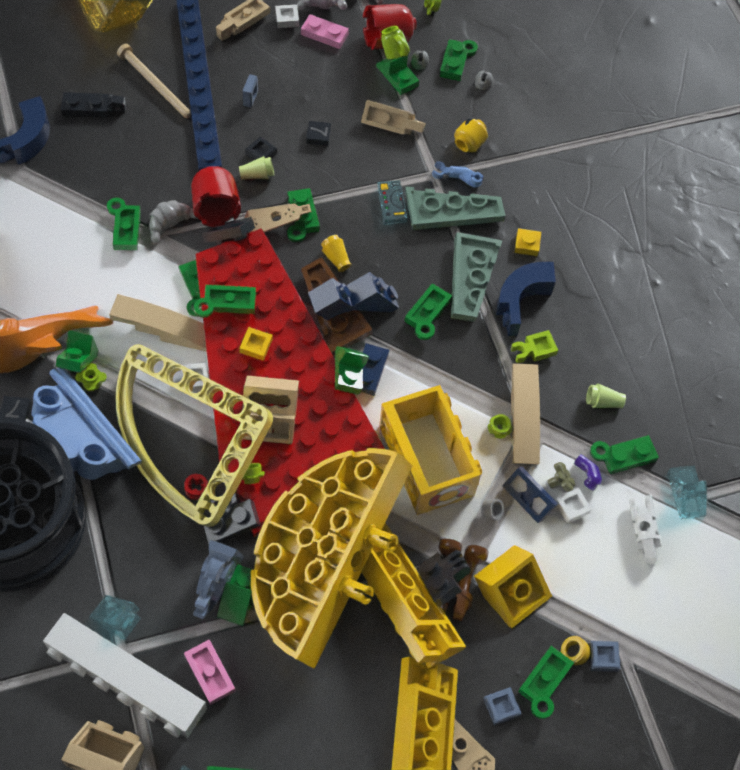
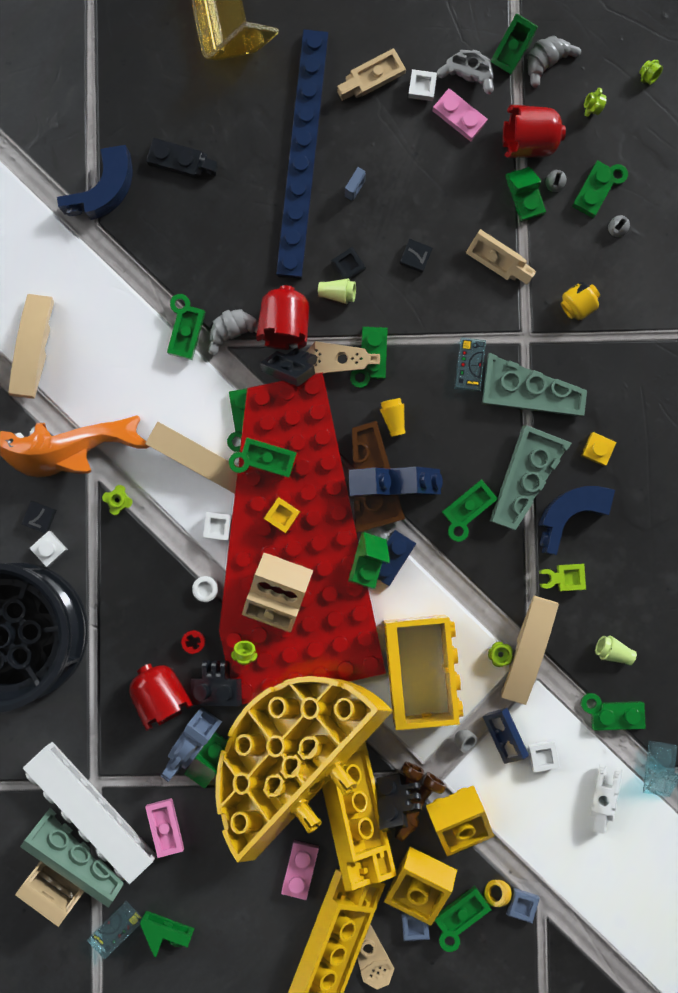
camera: 20 degrees right, 25 degrees up
medium blue brick [31,367,142,480] -> none
green slope [56,330,99,372] -> none
clear light blue slope [89,595,140,640] -> none
light yellow beam [116,344,273,527] -> none
tan bar [117,44,191,118] -> none
lime piece [381,26,410,59] -> none
medium blue arm [432,161,483,188] -> none
olive plant [547,462,576,492] -> none
dark purple arm [573,454,602,491] -> none
none -> sand green wing [20,808,124,908]
none -> red cylinder [129,663,193,731]
none -> white tile [192,576,219,602]
none -> bright pink plate [281,840,319,900]
none -> yellow slope [384,847,457,926]

